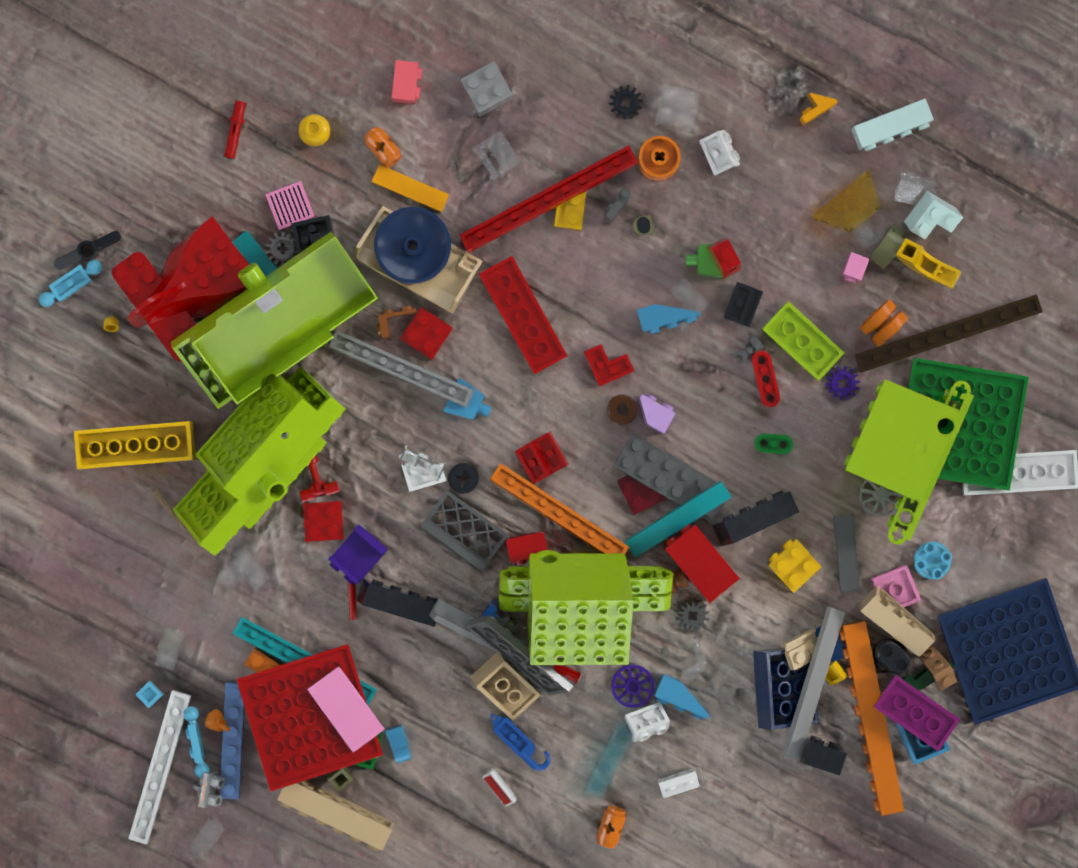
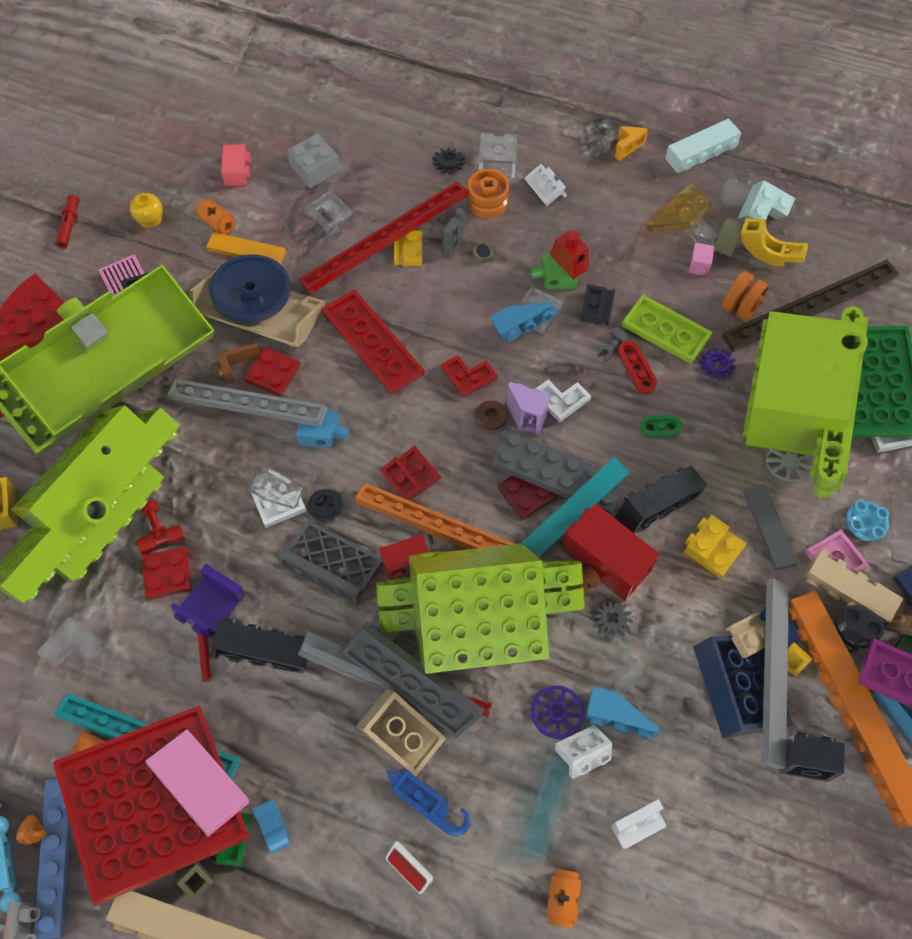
camera: 10 degrees left, 25 degrees down
none -> white plate [534,379,591,423]

